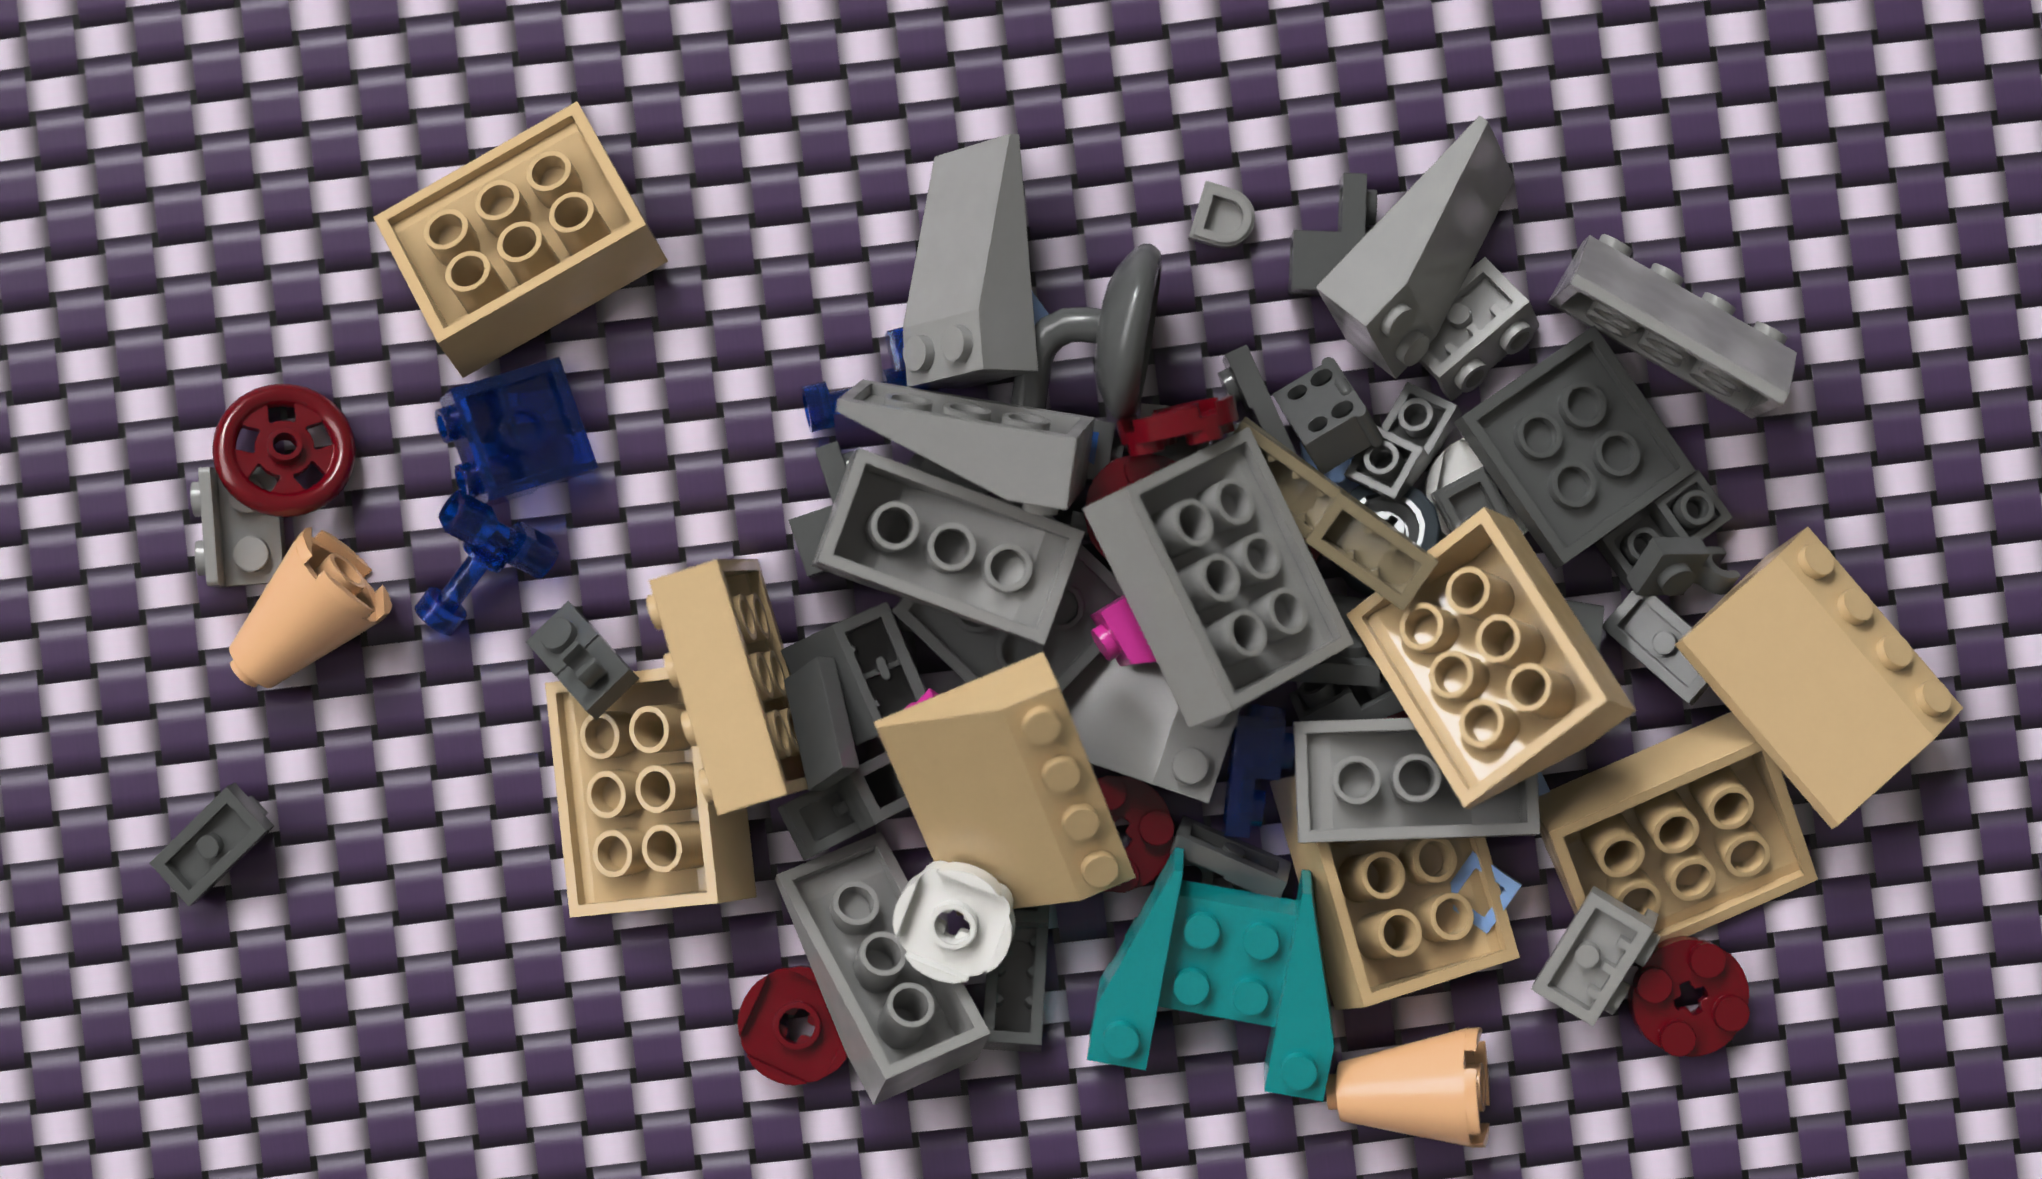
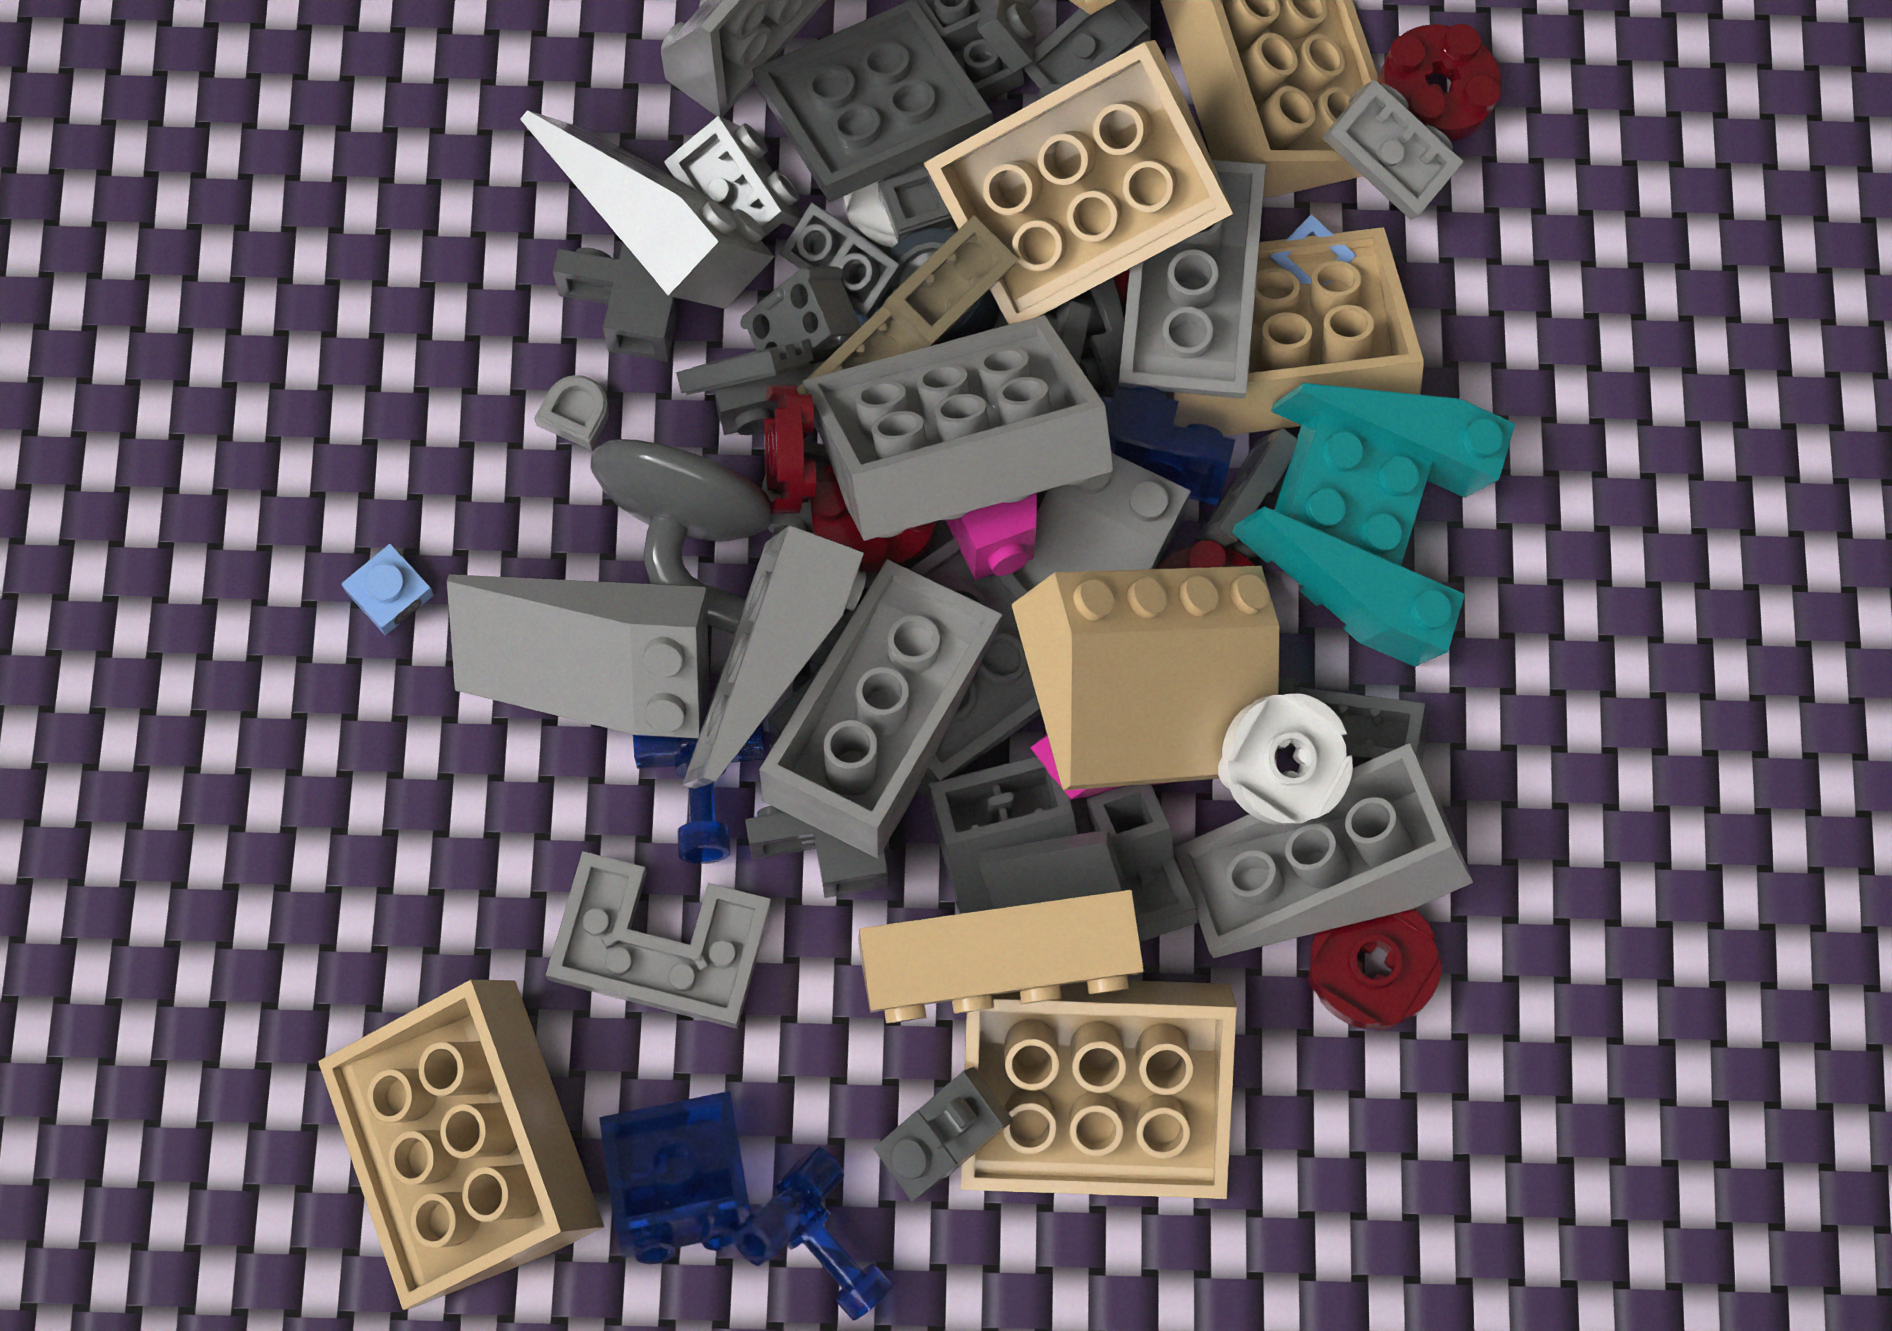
camera: 90 degrees left, 15 degrees down
light nougat cone [1326,1027,1490,1148] -> none
none -> light blue plate [341,544,434,636]
none -> light grey plate [546,851,772,1029]
none -> dark grey tile [676,339,814,395]

